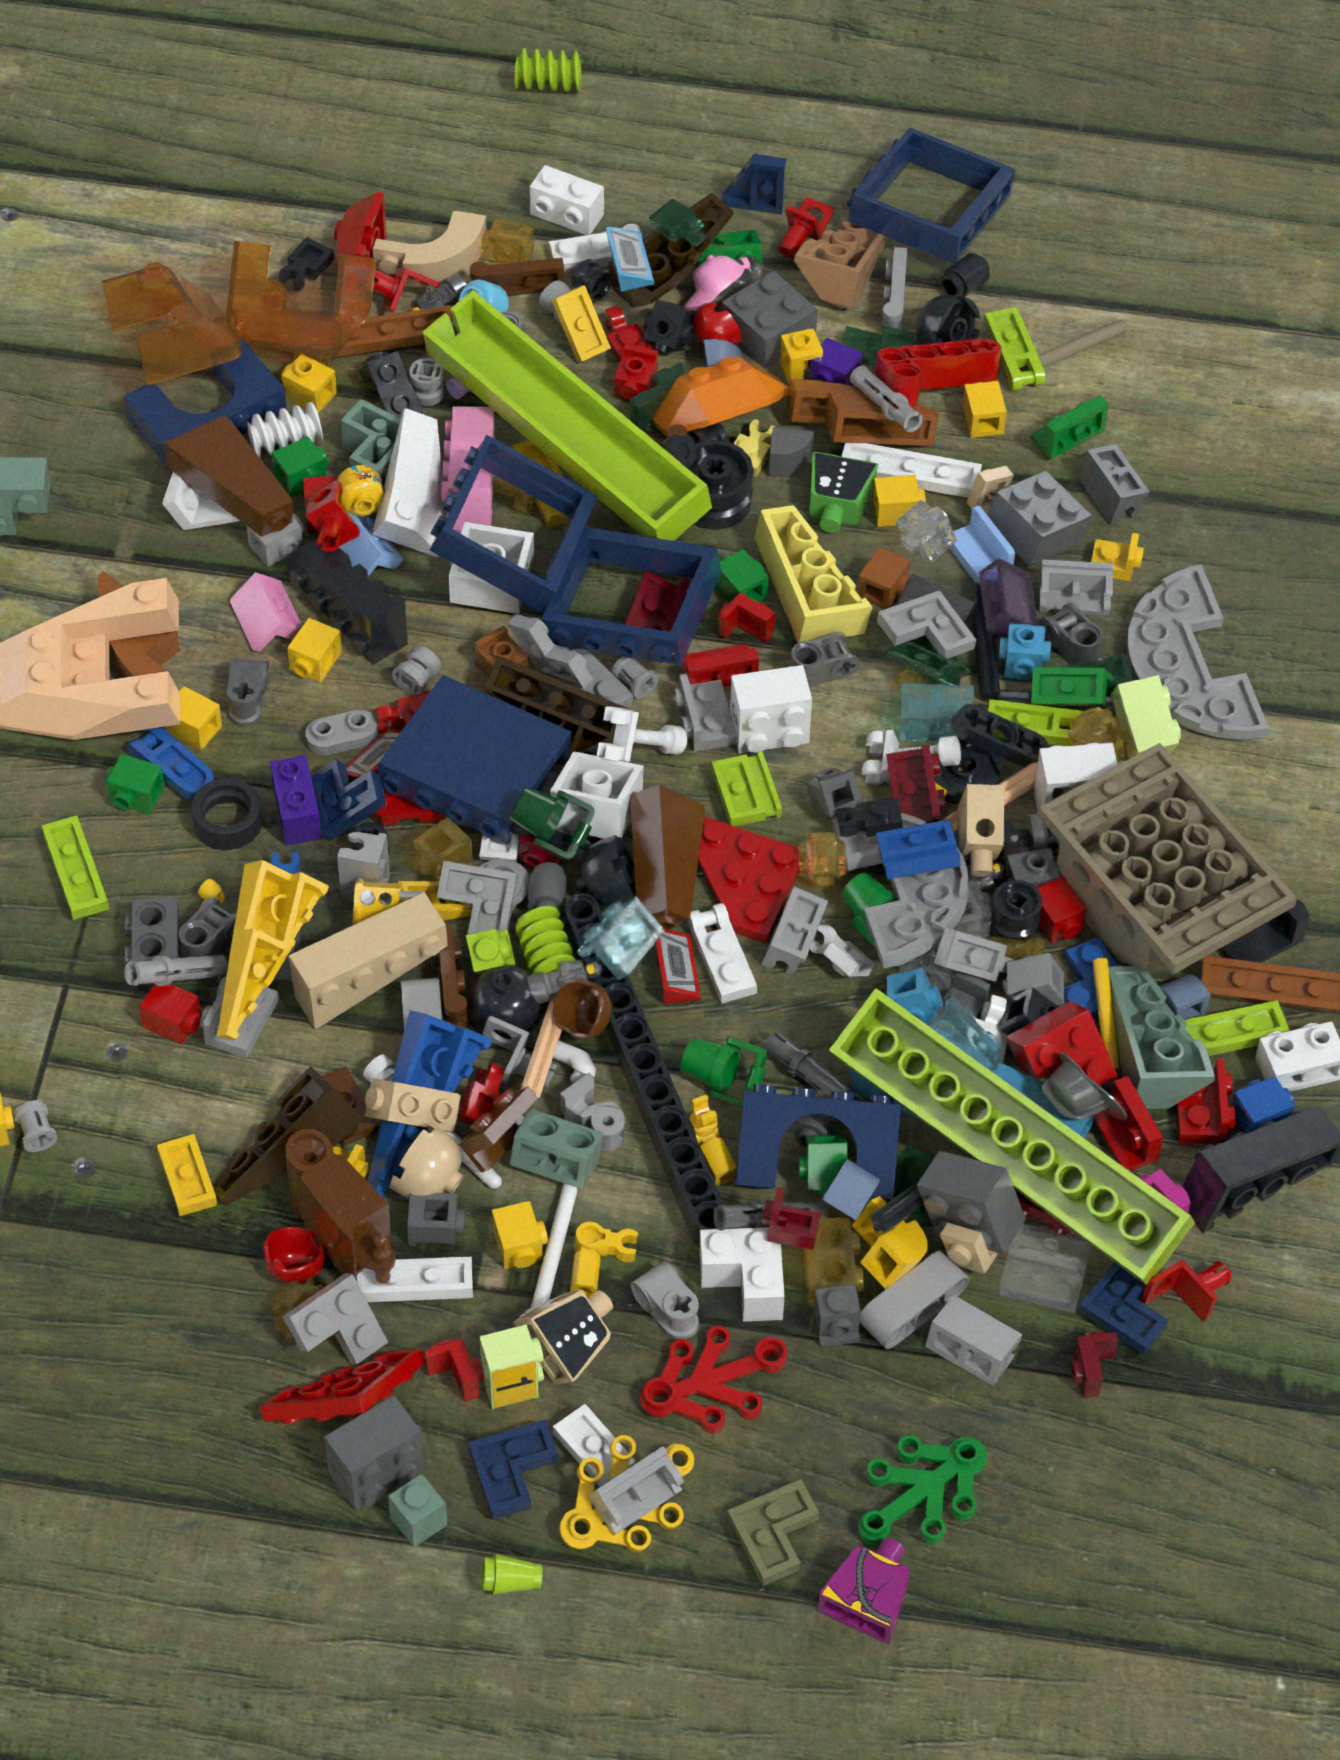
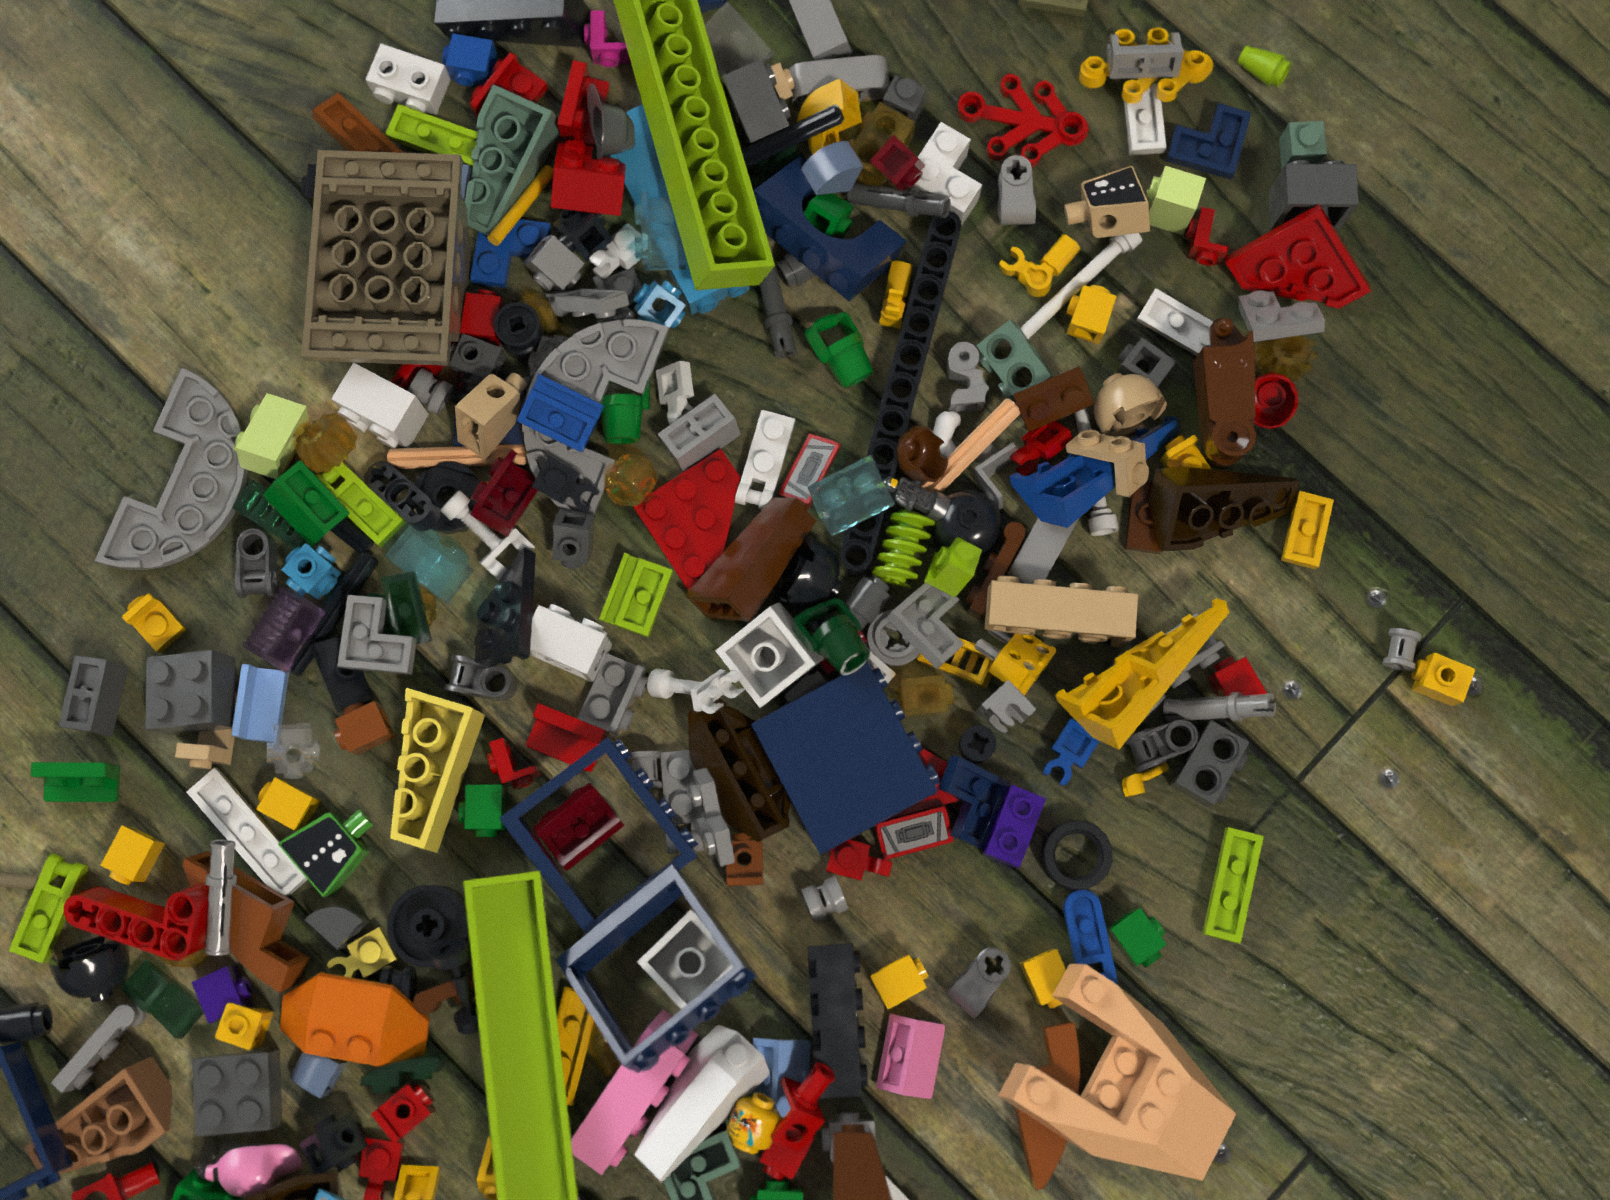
camera: 145 degrees left, 25 degrees up
light grey plate [305,710,378,755] -> none
red hair [693,302,742,345] -> none
light grey hinge [1039,559,1113,616] -> none
none -> black wing [474,547,536,668]

